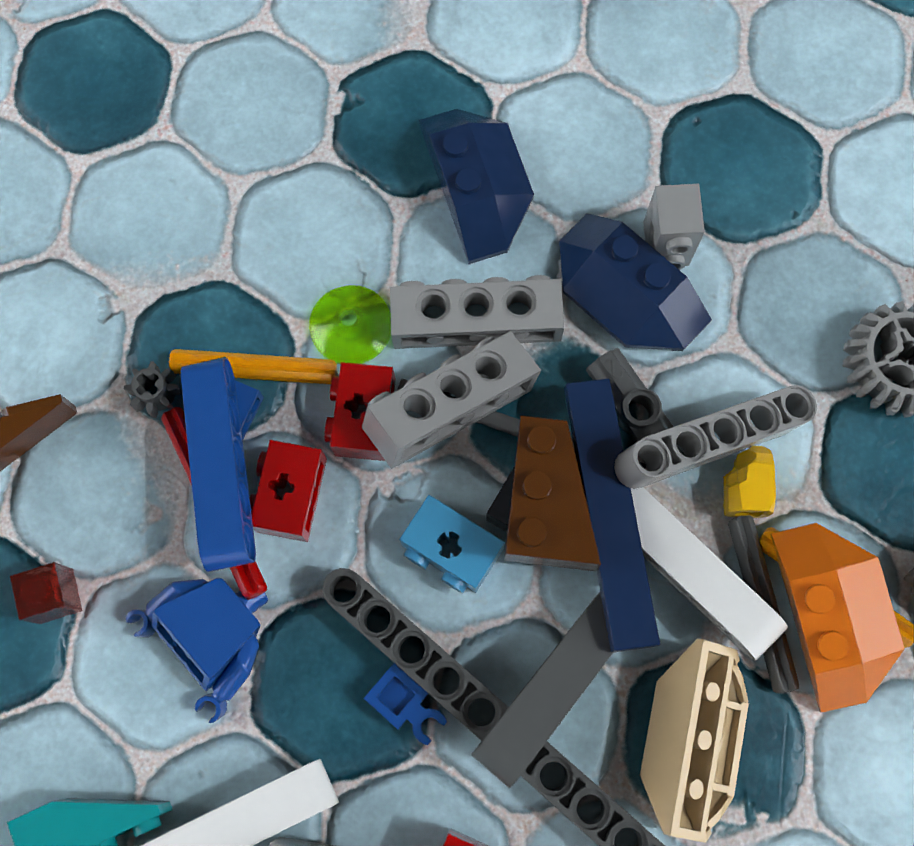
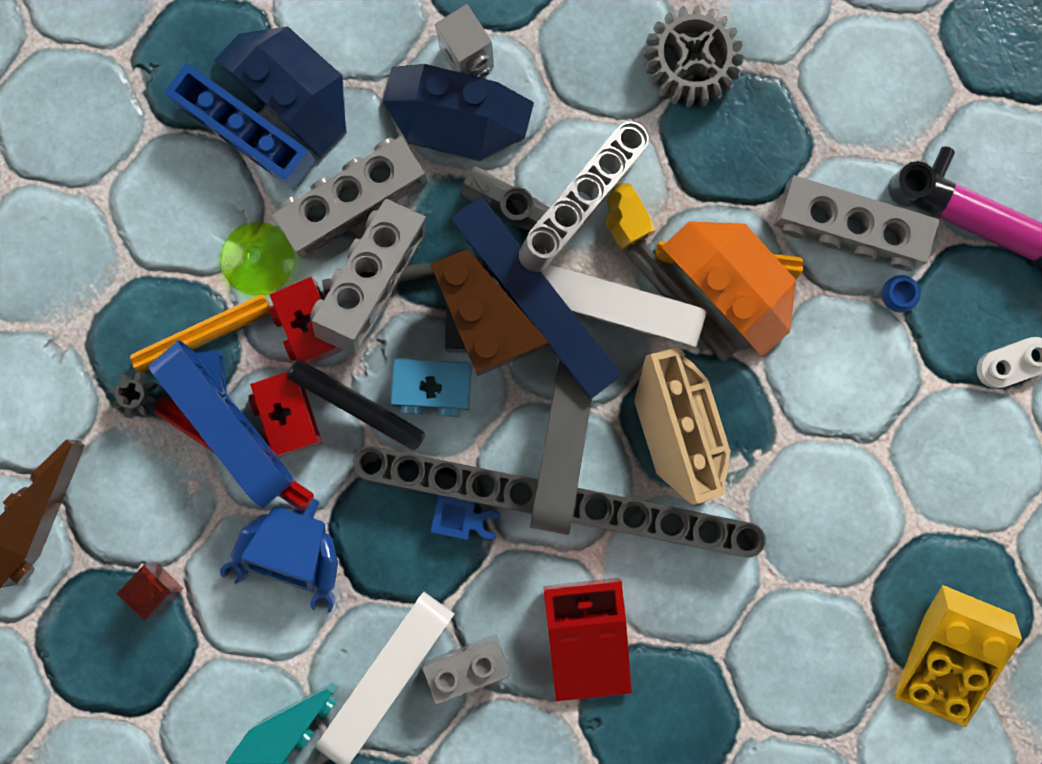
camera: 30 degrees left, 10 degrees up
none -> blue brick [164,62,316,191]
none -> black axle [287,359,425,450]

